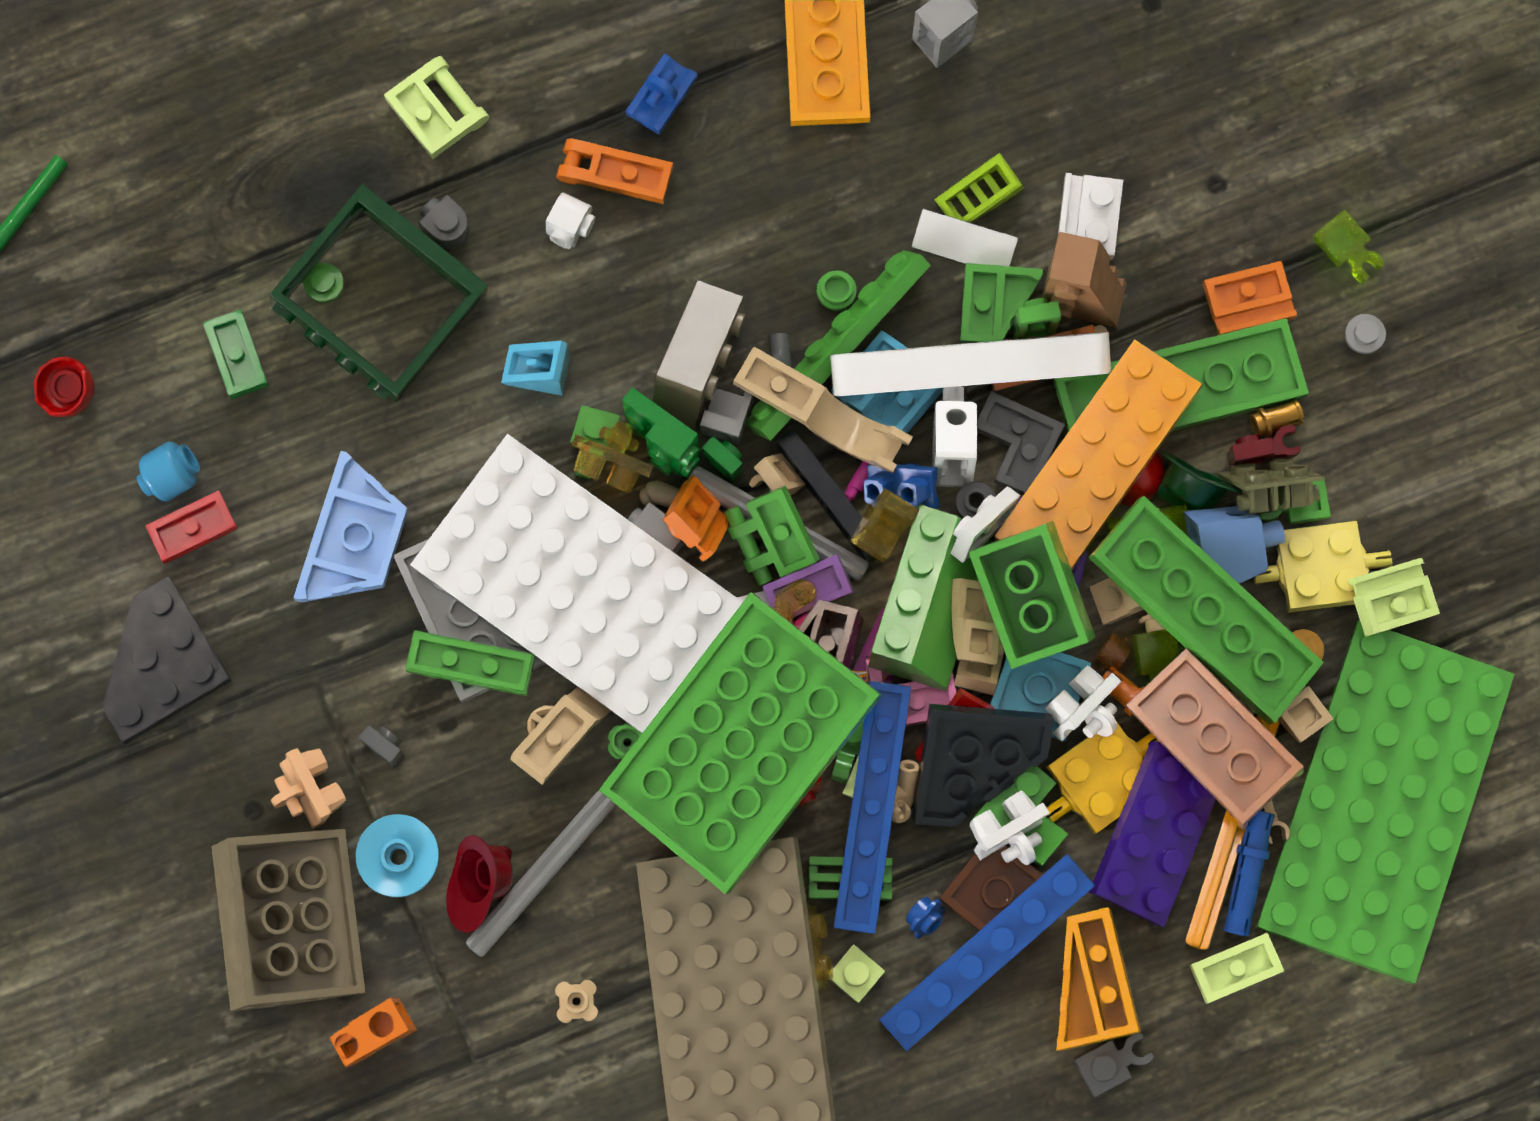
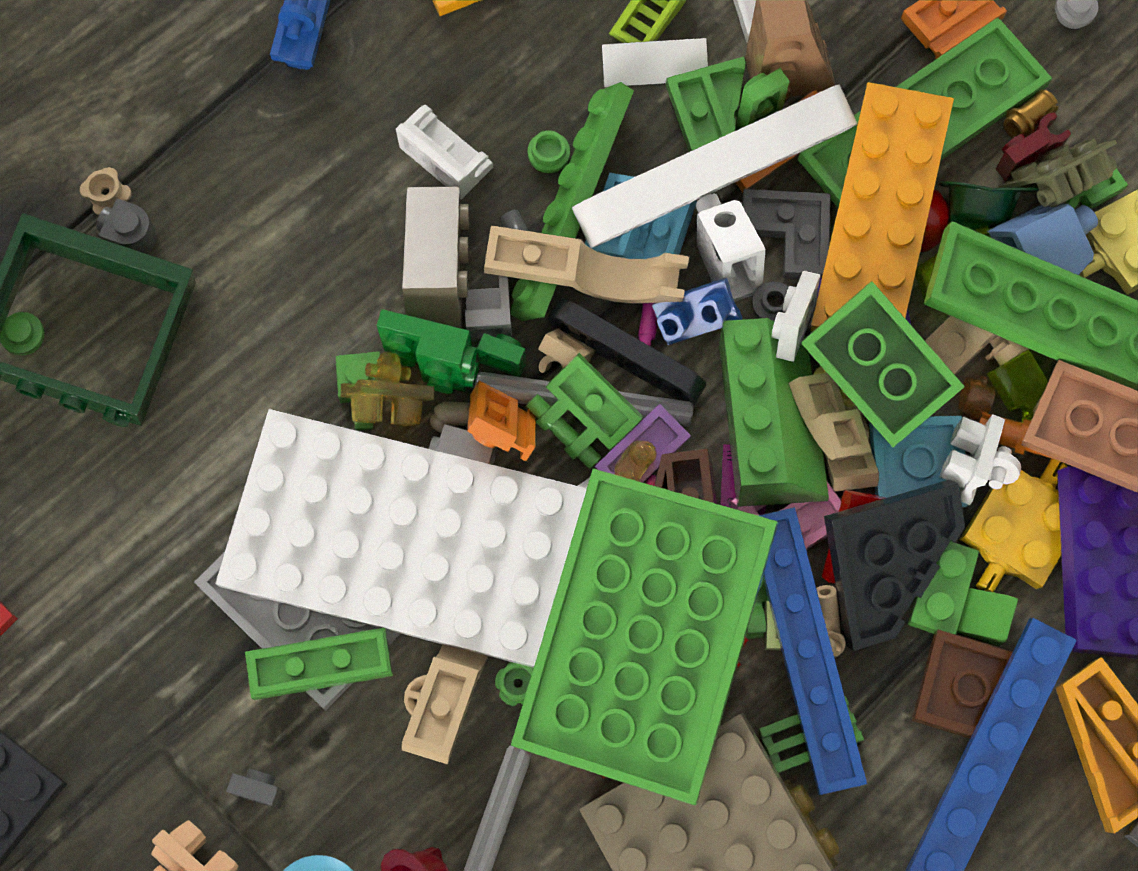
camera: 20 degrees left, 5 degrees down
light blue wing [293,451,409,603] -> none
yellowish green plate [384,56,490,159] -> none
medium azure slope [501,341,571,396] -> none
white plate [546,192,596,249] -> none
orange plate [556,139,673,204] -> none
yellowish green plate [827,944,885,1004] -> none
clear yellow panel [850,488,919,562] -> none
blue plate [906,897,945,939] -> none
white hips [969,790,1049,865] -> none
none -> tan plate [80,167,132,216]
none -> white hinge [396,105,493,199]

